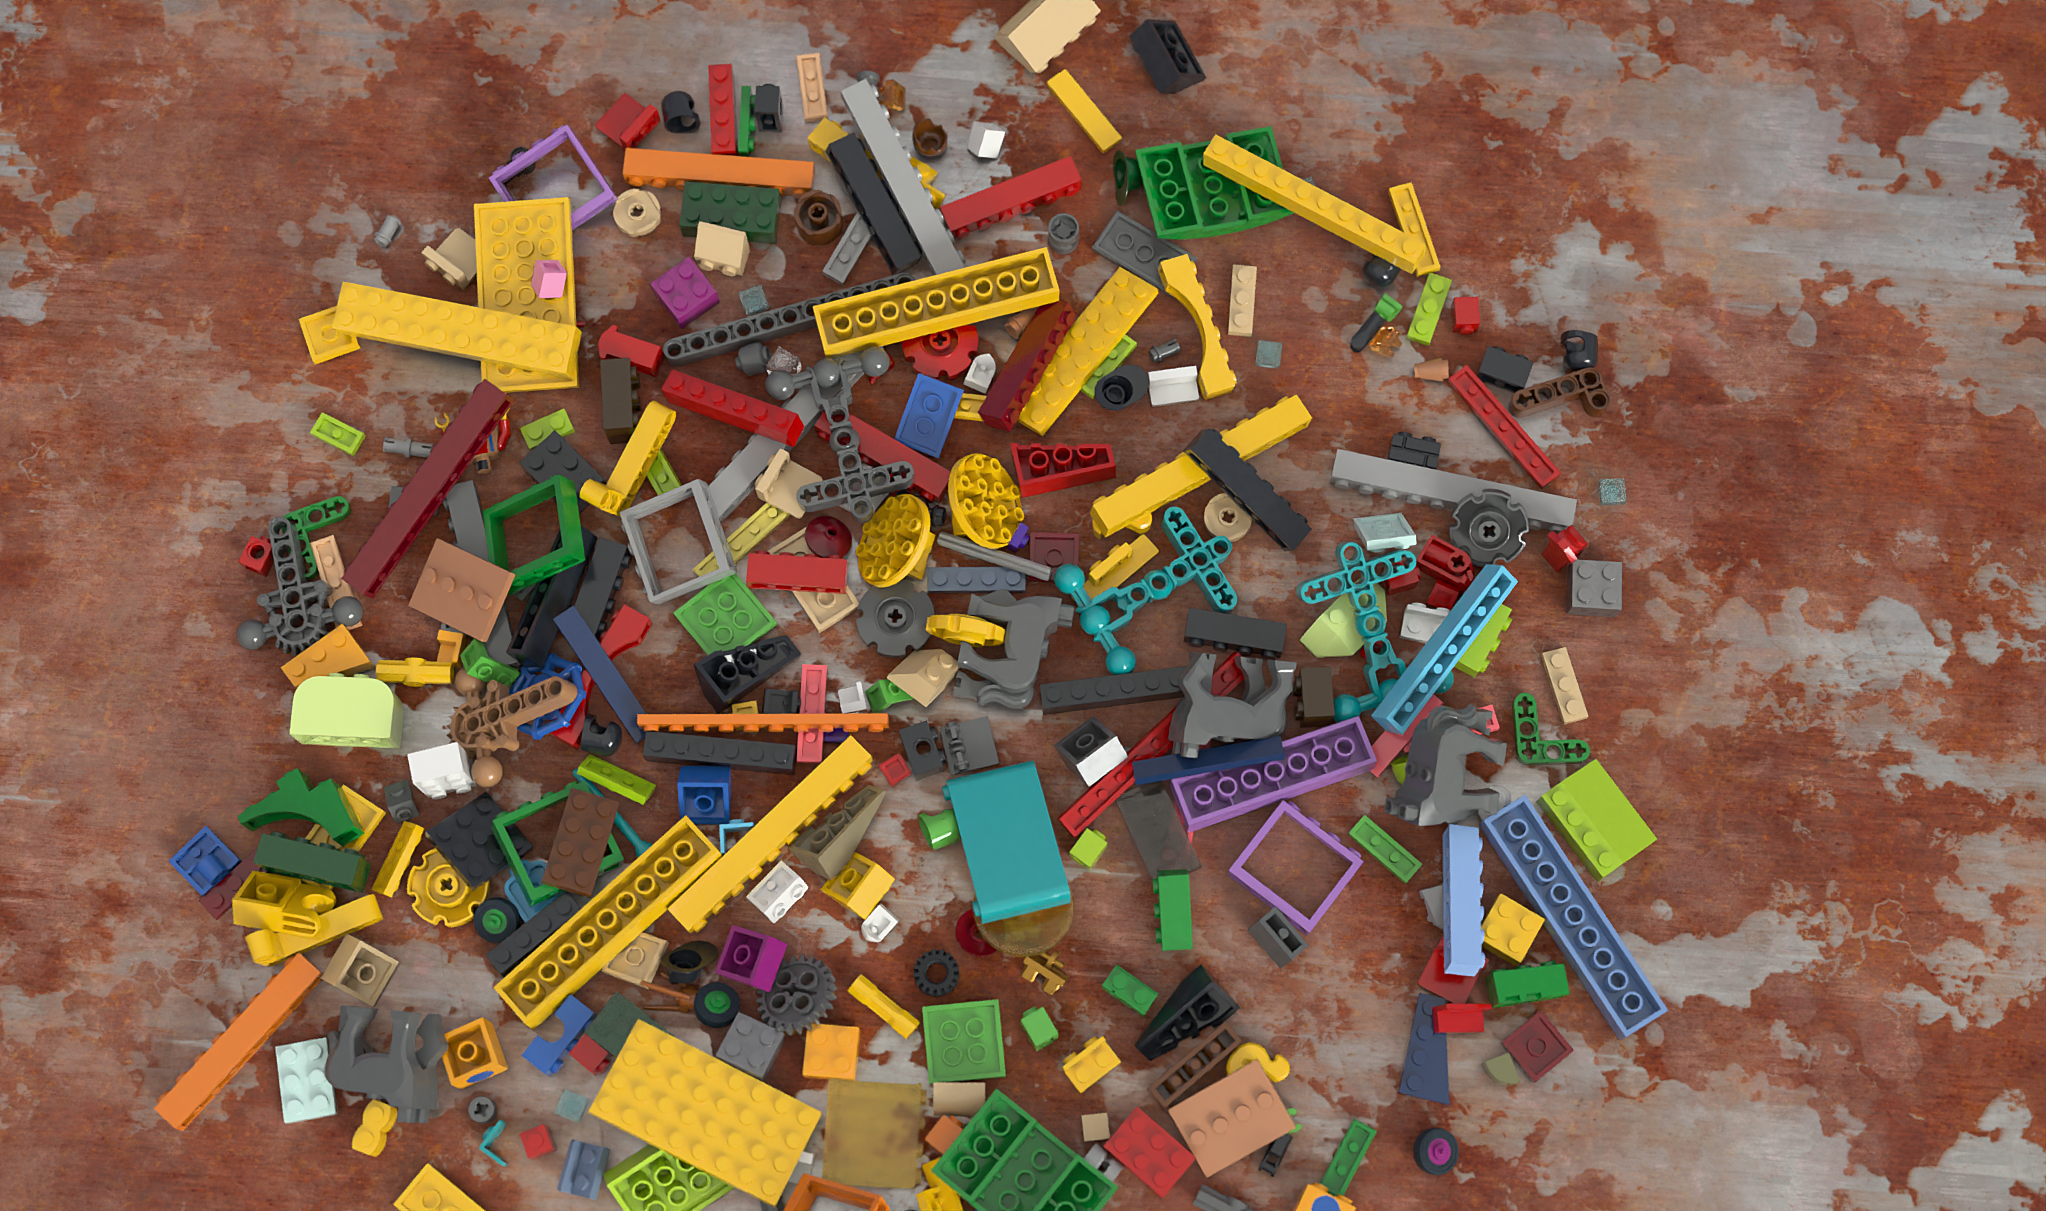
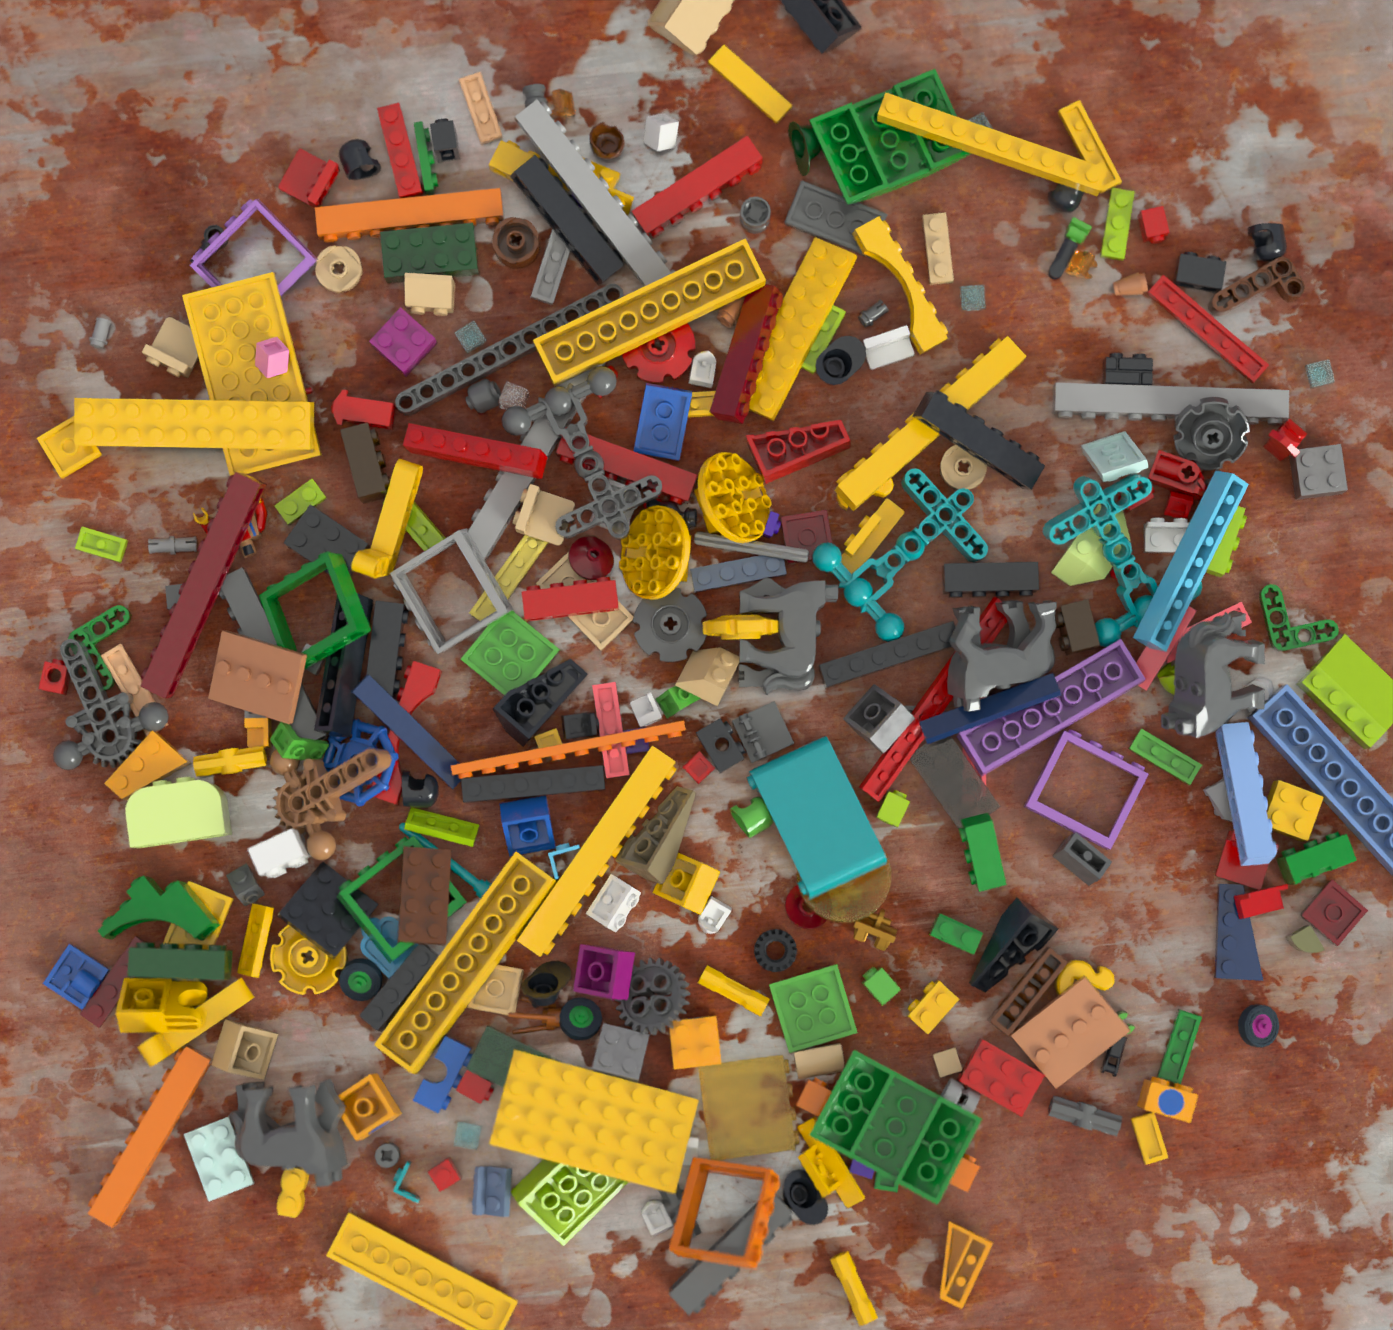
camera: 15 degrees left, 10 degrees up
tan plate [1541,647,1589,725] -> none

